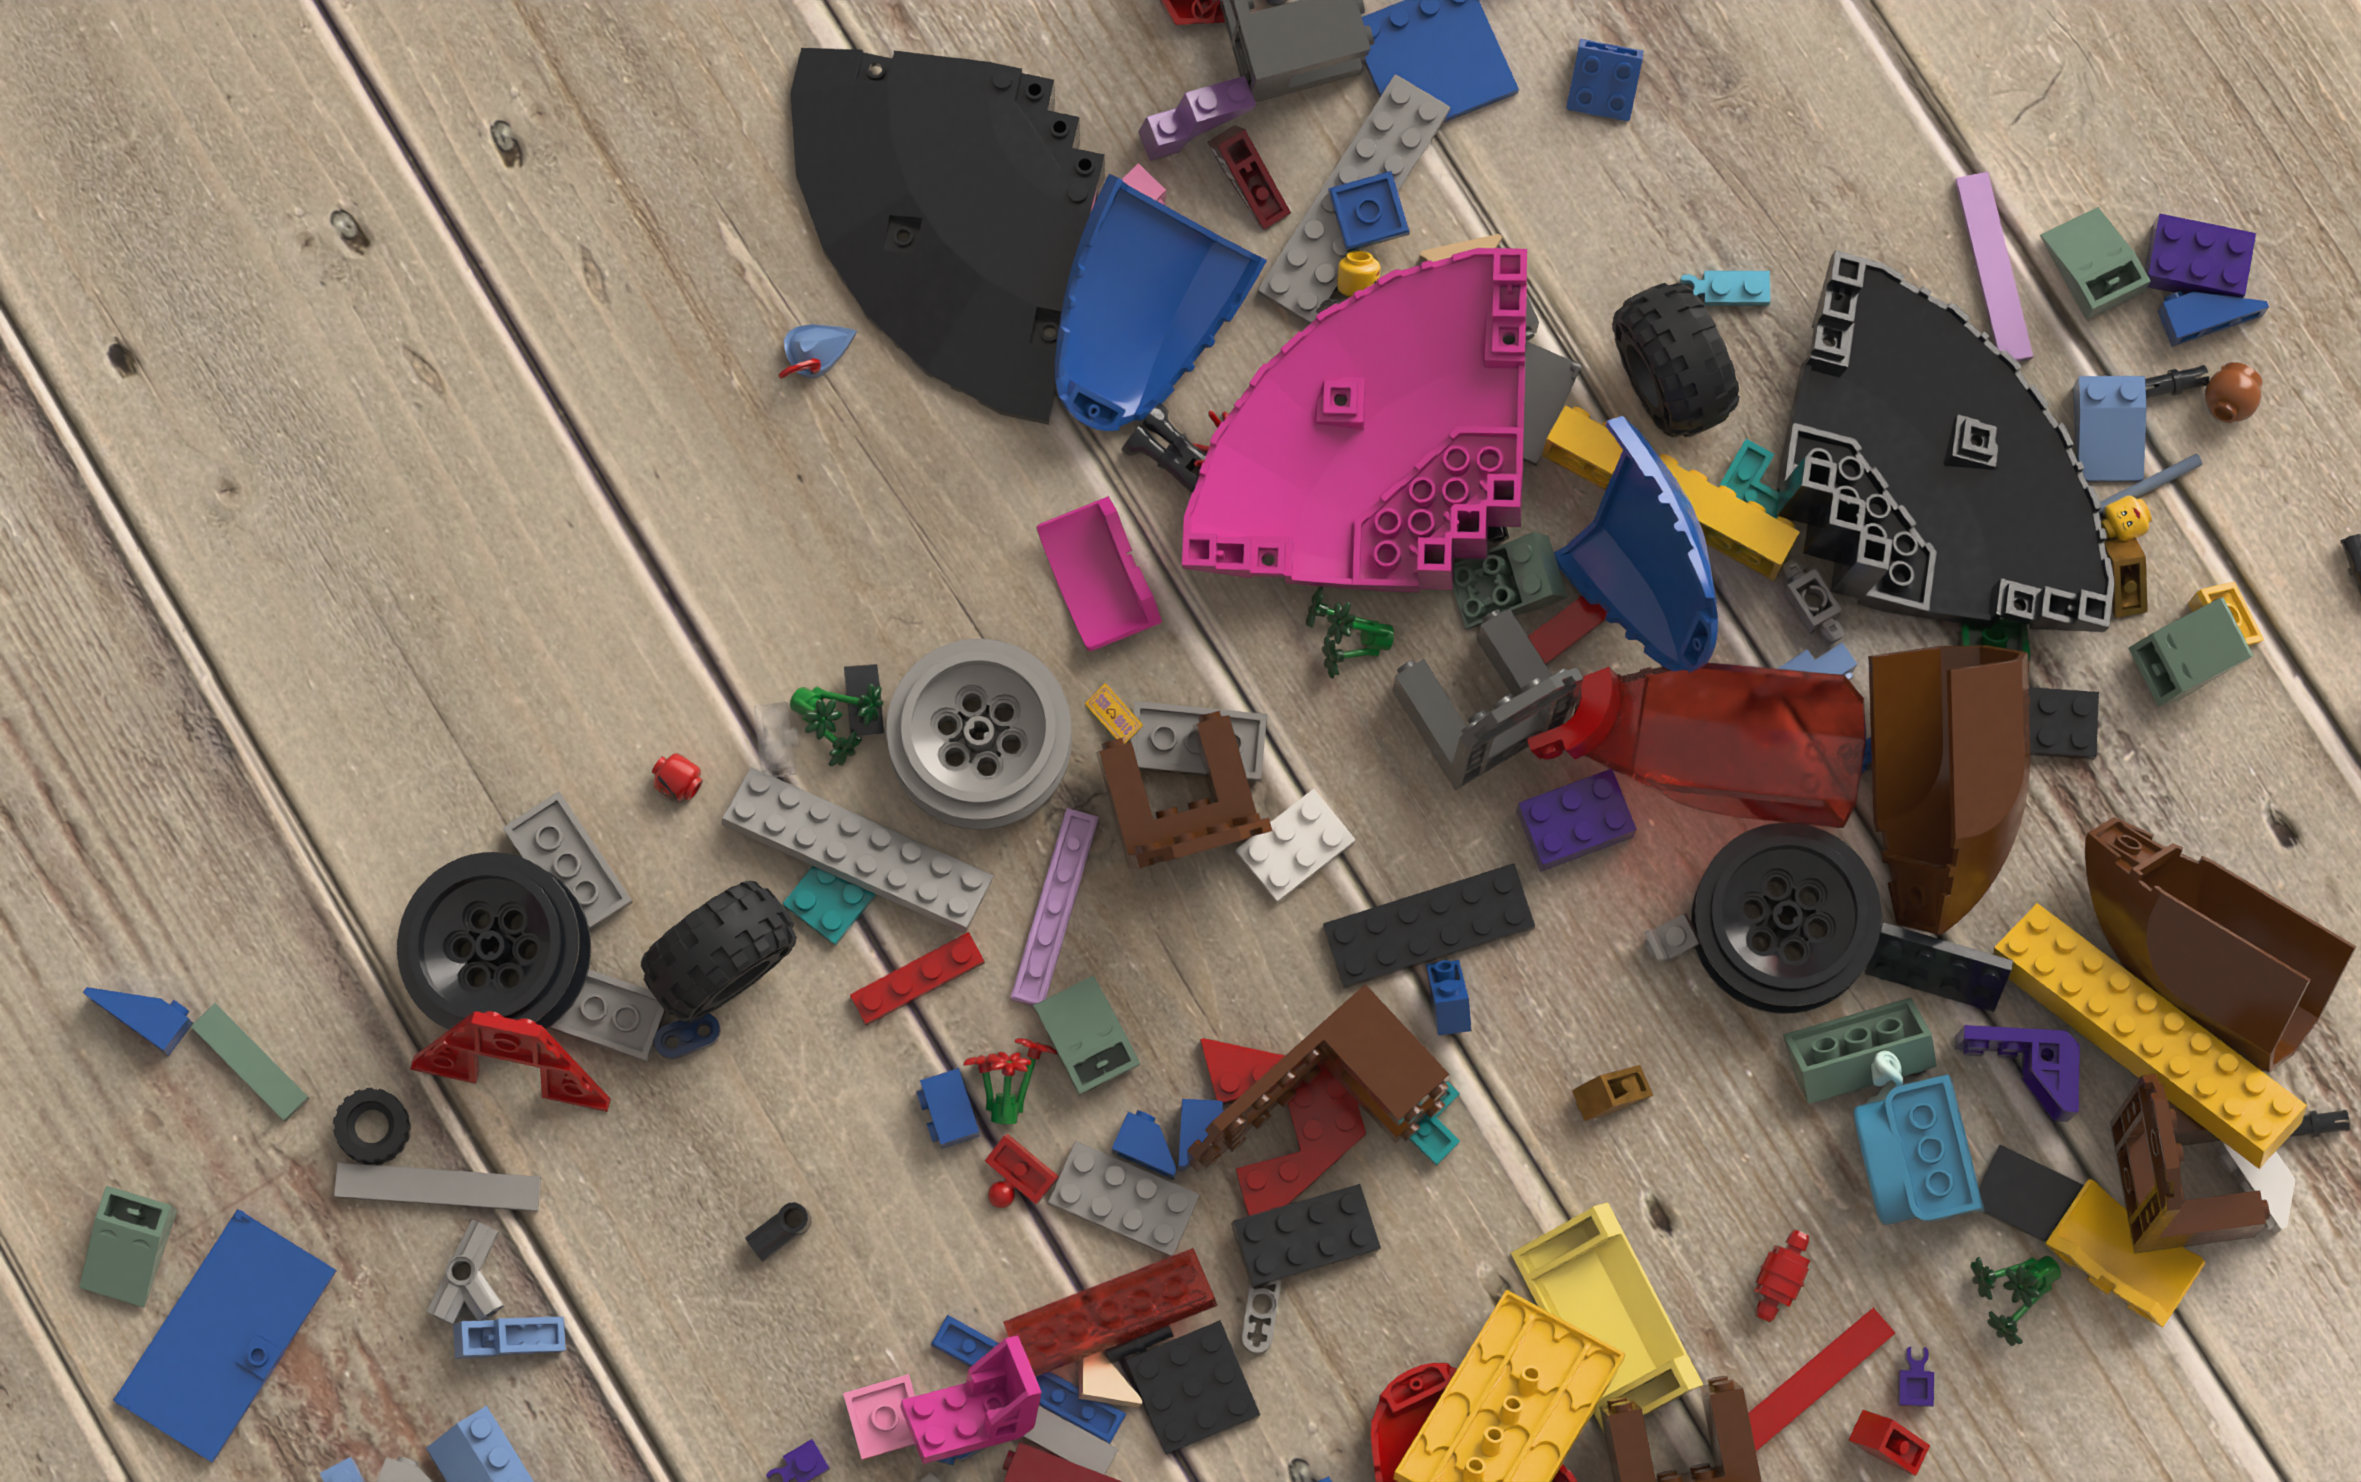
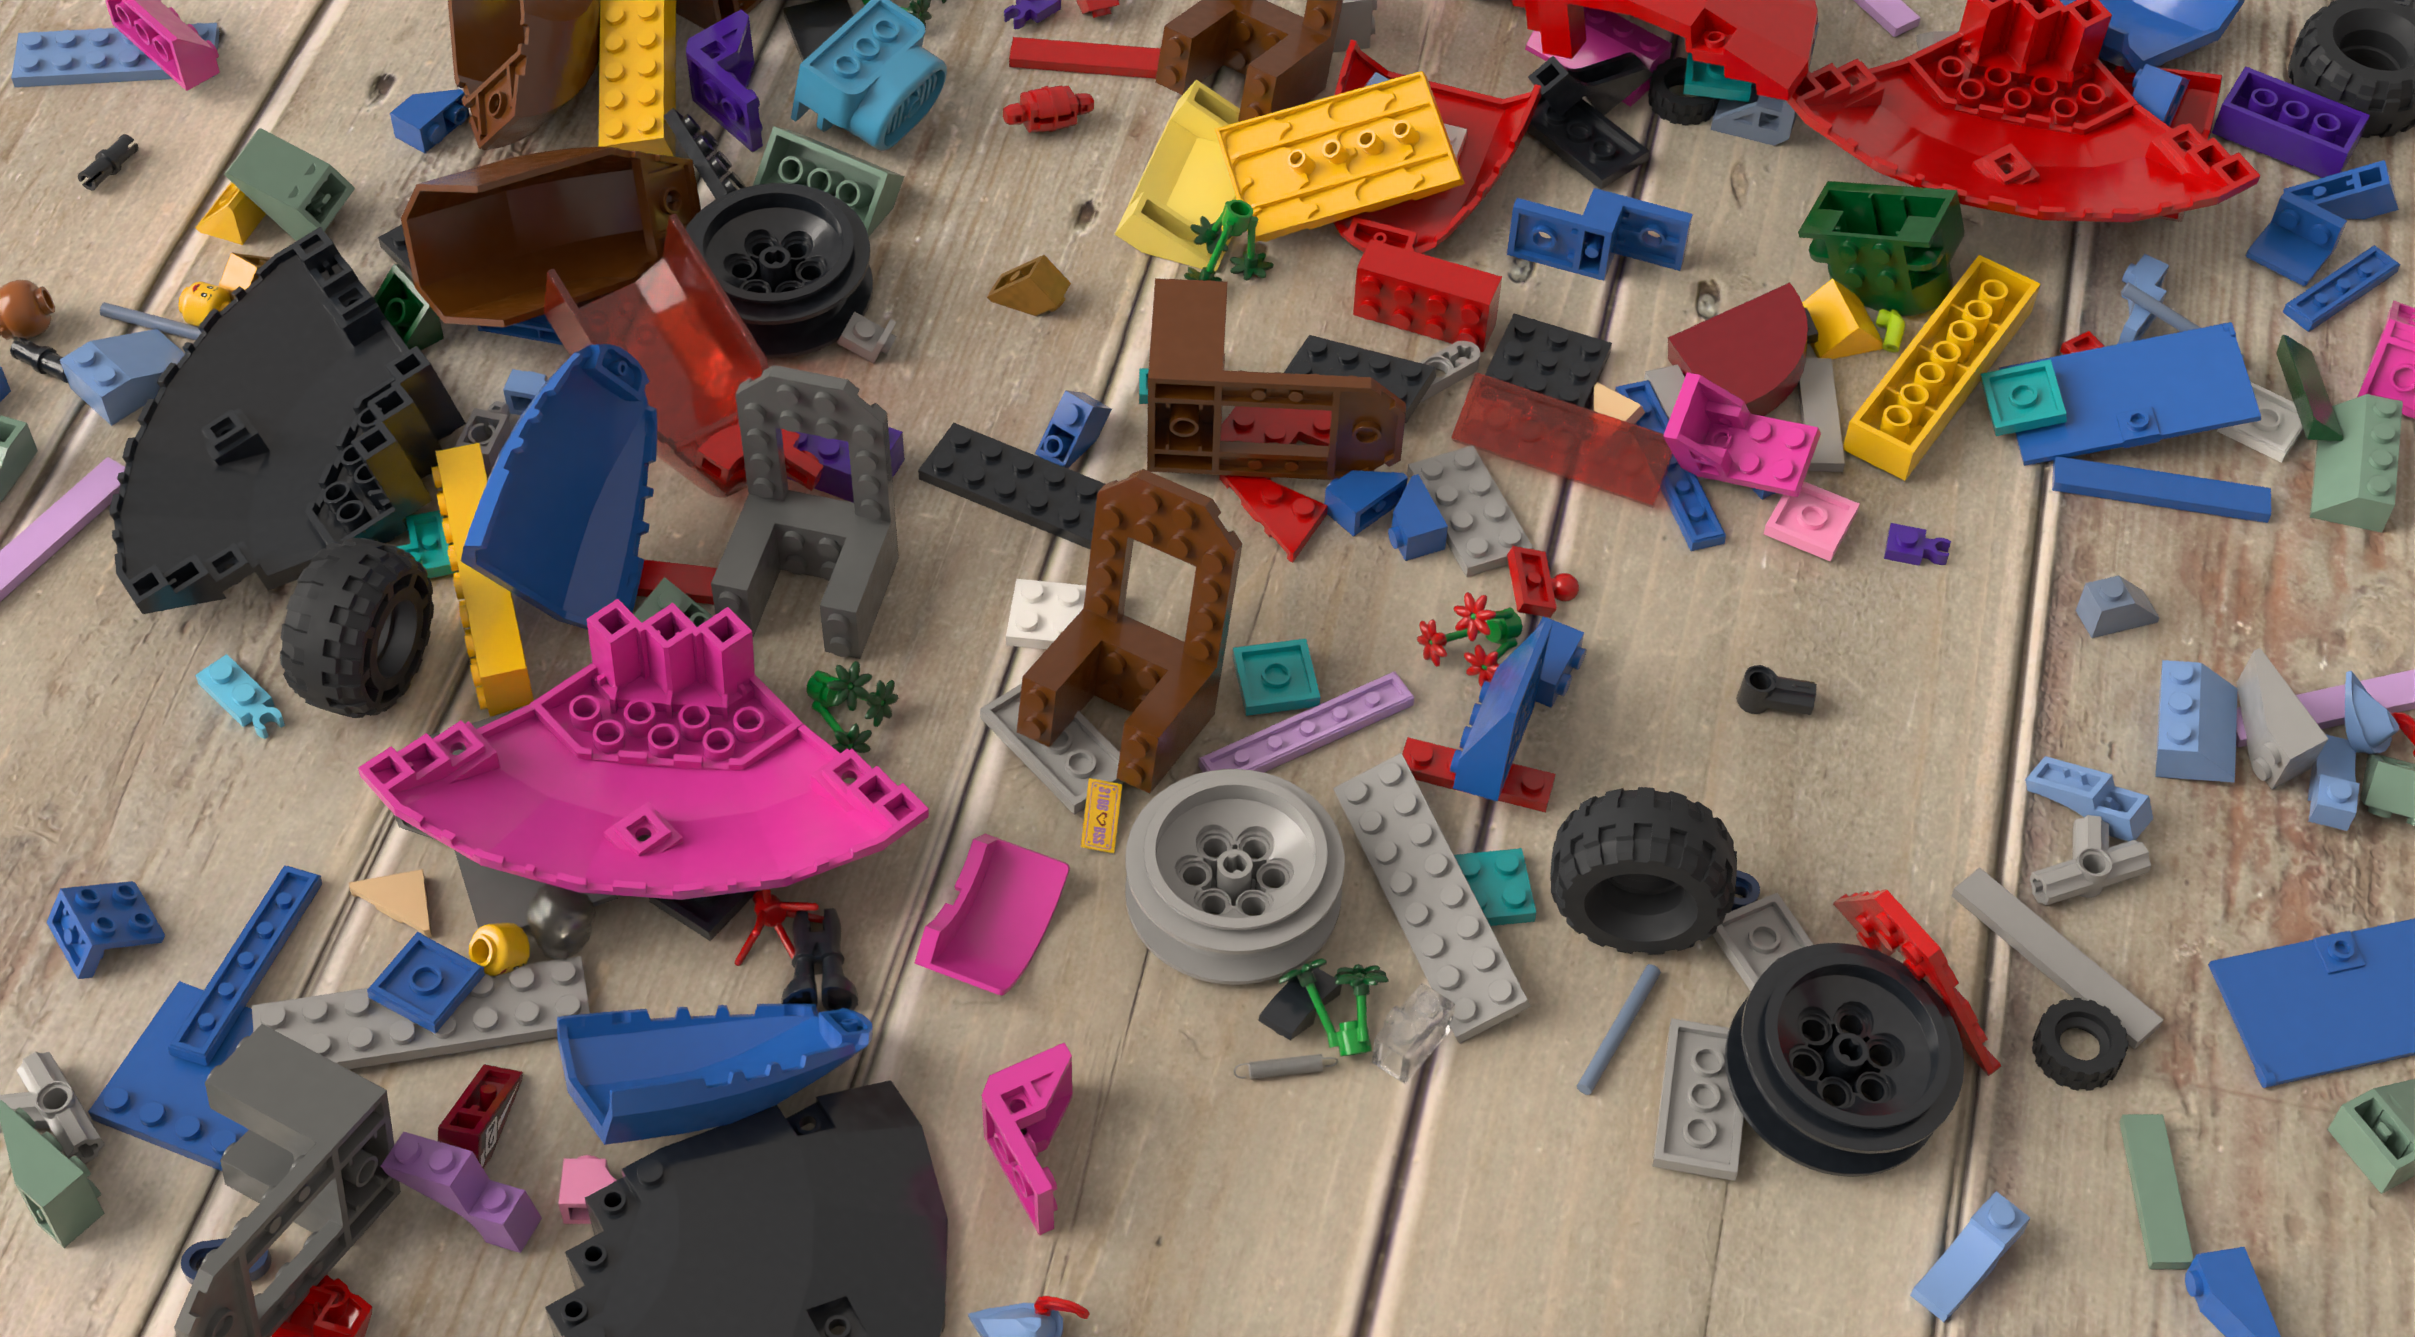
camera: 135 degrees left, 25 degrees down
red head [651,753,703,803] -> none
sand green slope [1033,975,1140,1096] -> none
light aqua piece [1866,1051,1903,1104] -> none
none -> blue tile [168,865,322,1066]
none -> blue slope [390,89,470,153]
none -> dark pink bracket [981,1043,1073,1236]
none -> plant [1184,200,1274,281]
none -> teal plate [1232,638,1321,716]
none -> light grey piece [1234,1054,1338,1080]
none -> red brick [1353,239,1502,353]
none -> blue slope [1450,620,1553,802]
none -> sand blue bar [1577,964,1661,1095]
none -> medium blue slope [1910,1191,2030,1323]

